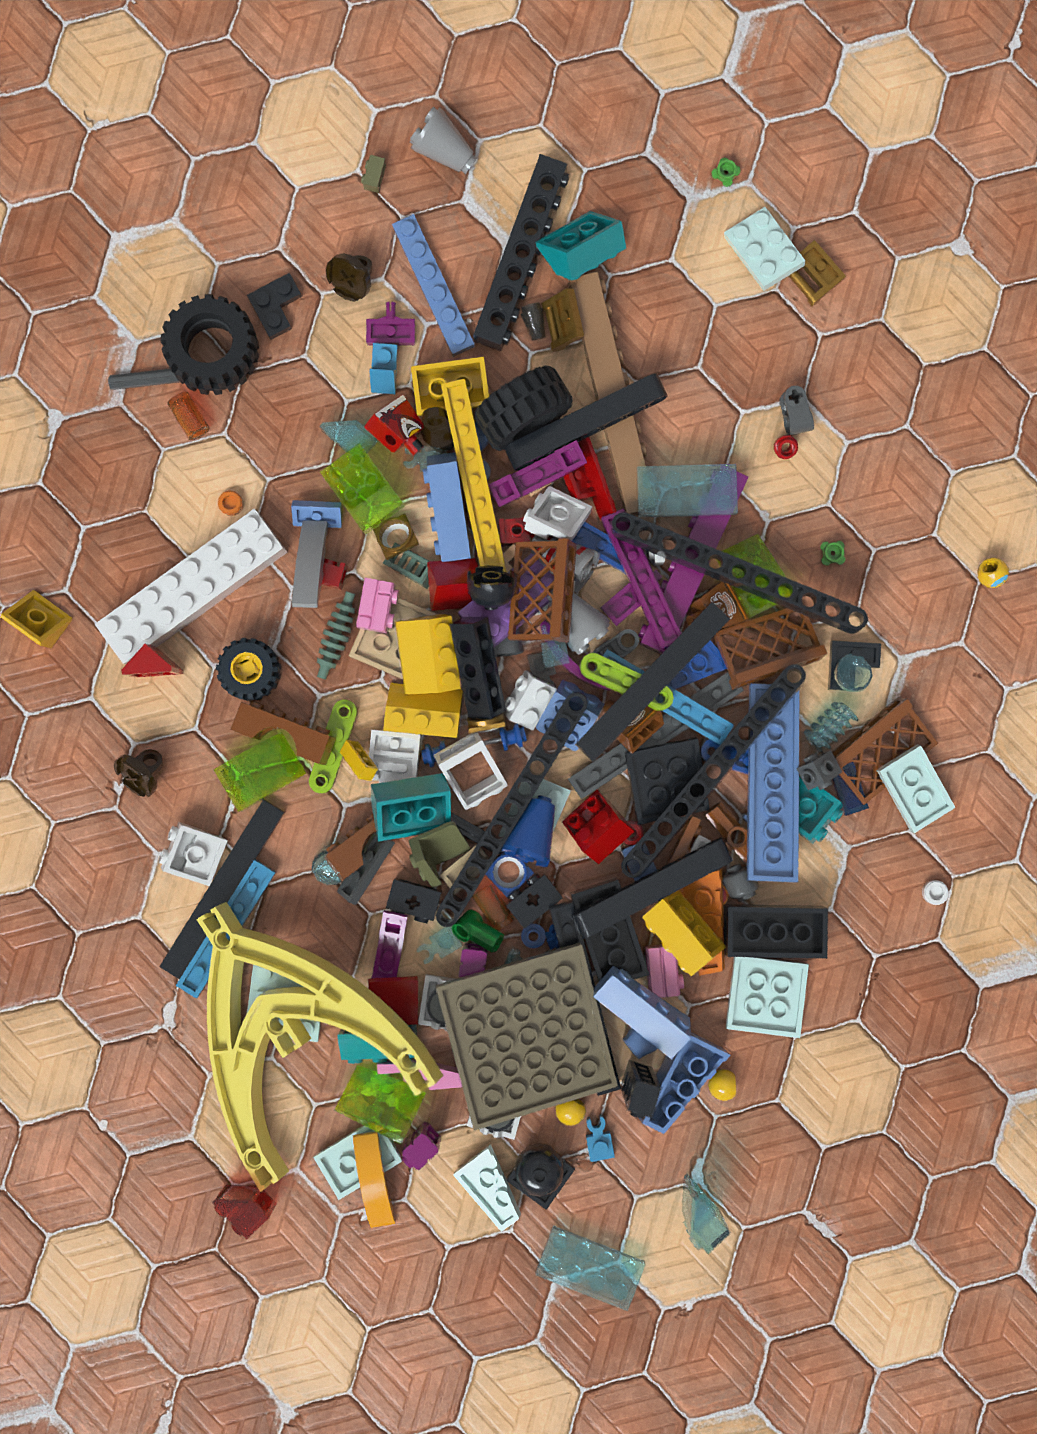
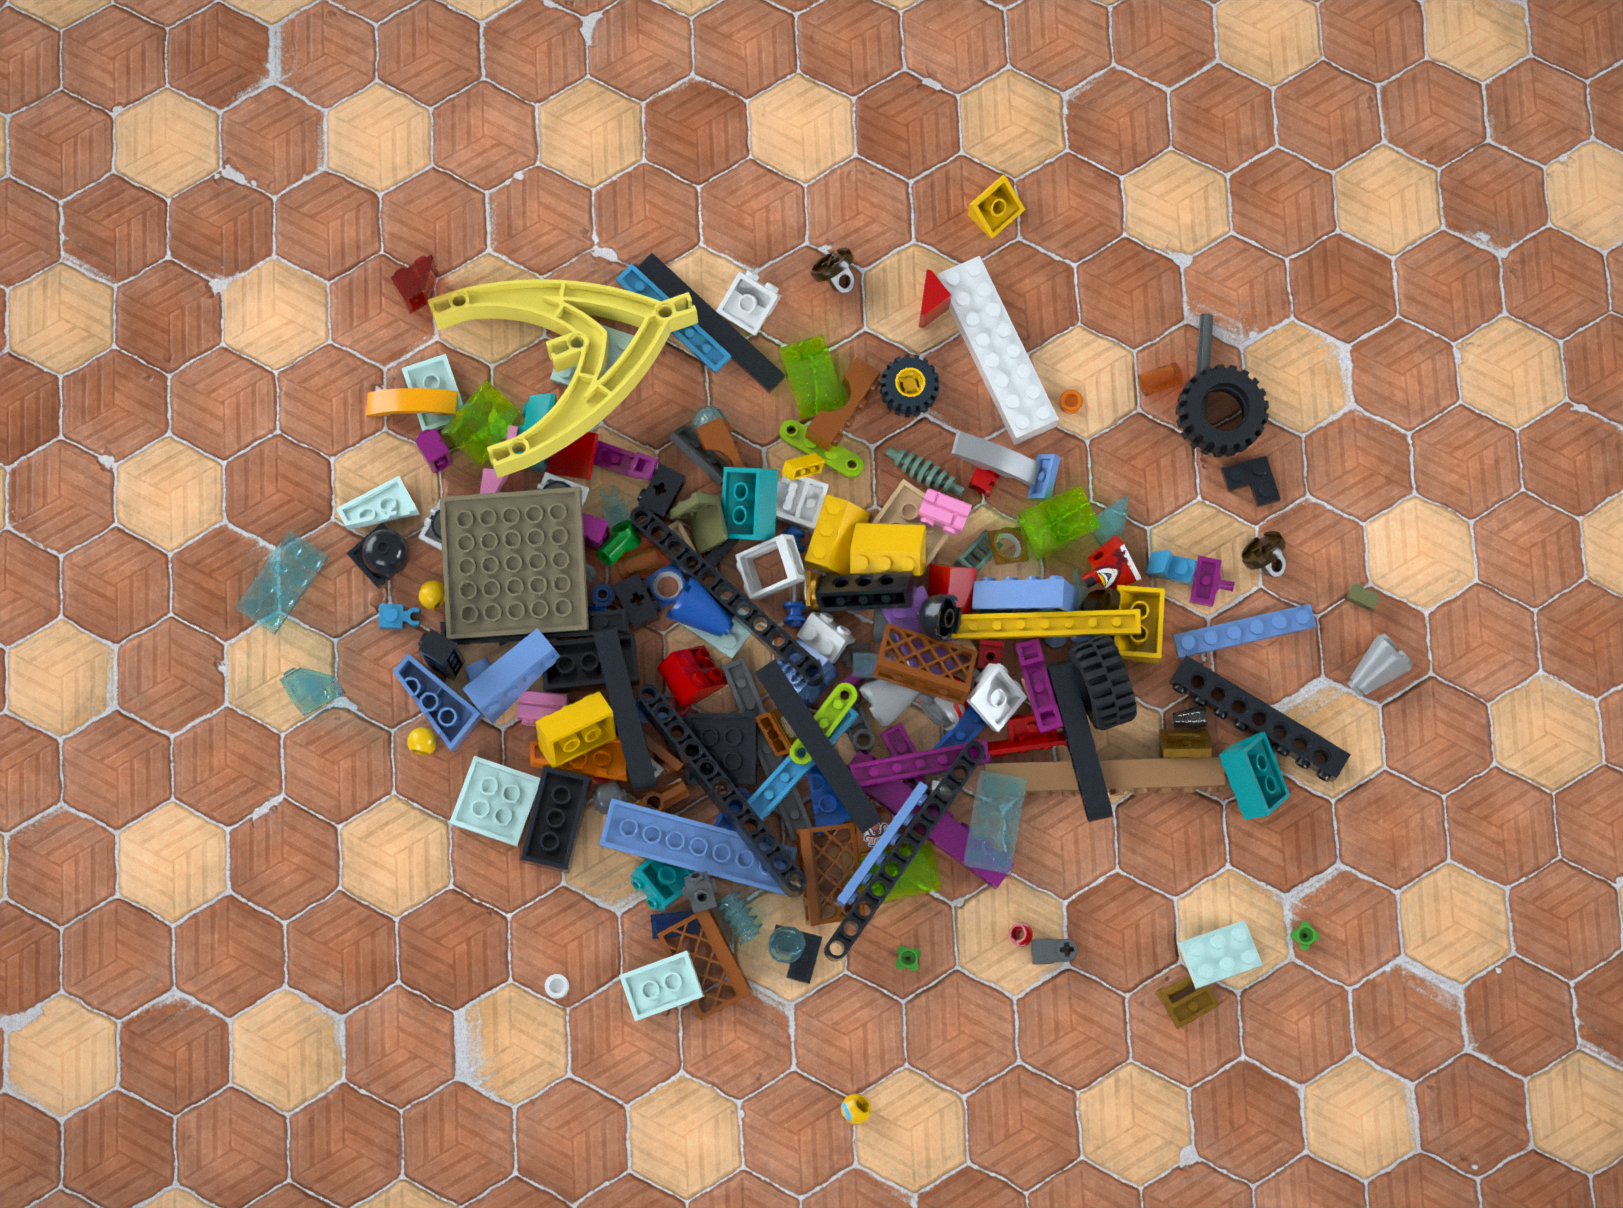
camera: 100 degrees right, 10 degrees down
none -> medium blue plate [837,781,929,909]

